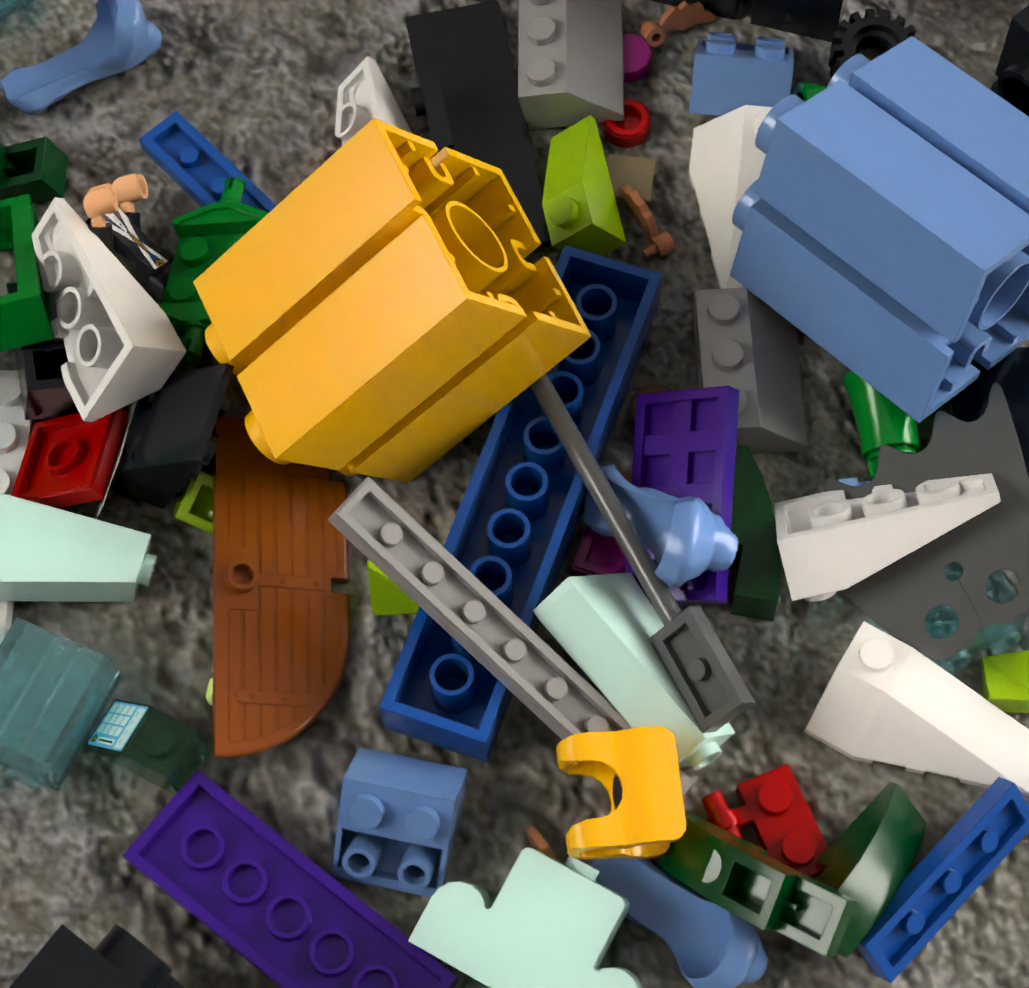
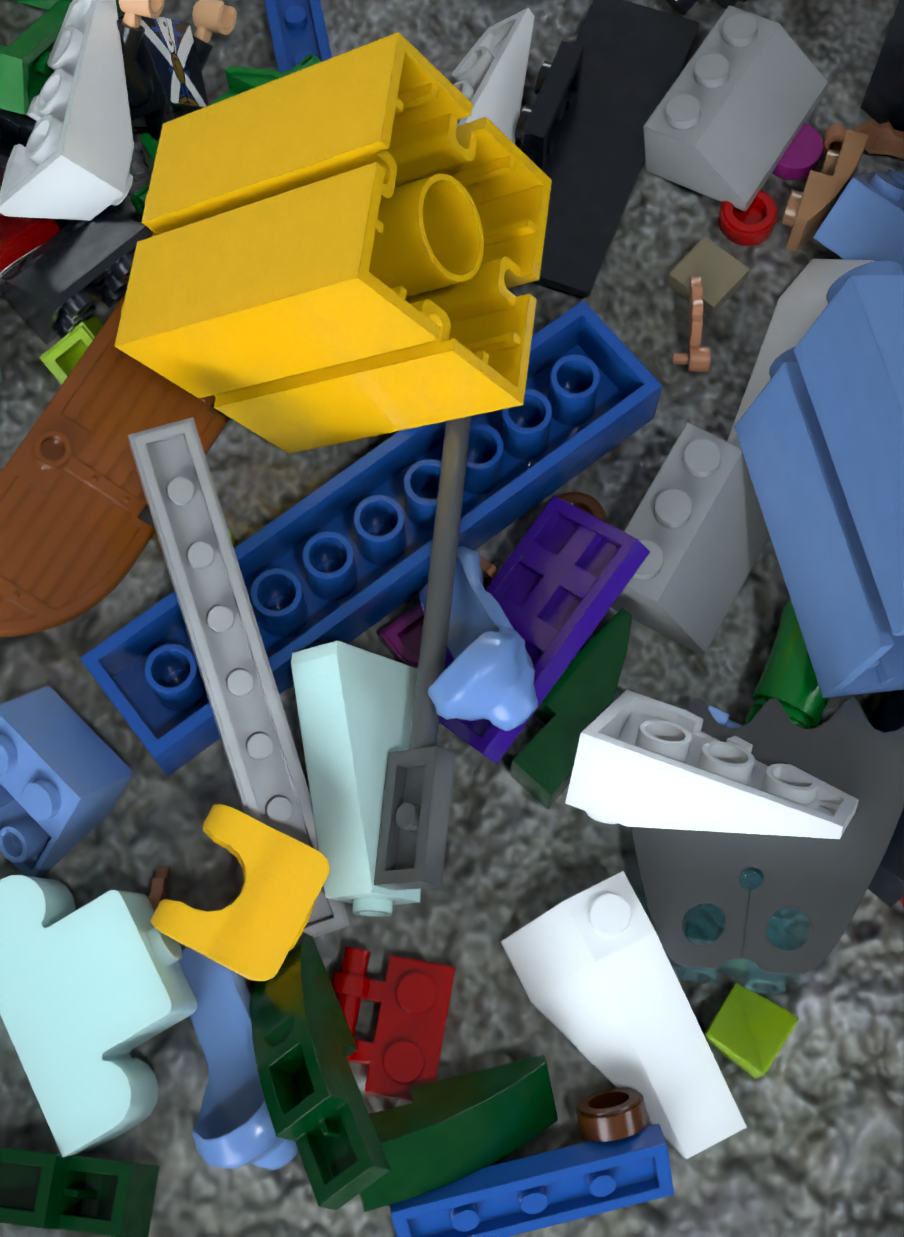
camera: 30 degrees right, 5 degrees up
lime slope [542,115,627,256] -> none
none -> reddish brown tile [575,1088,648,1142]
none -> medium nougat slope [781,129,869,252]

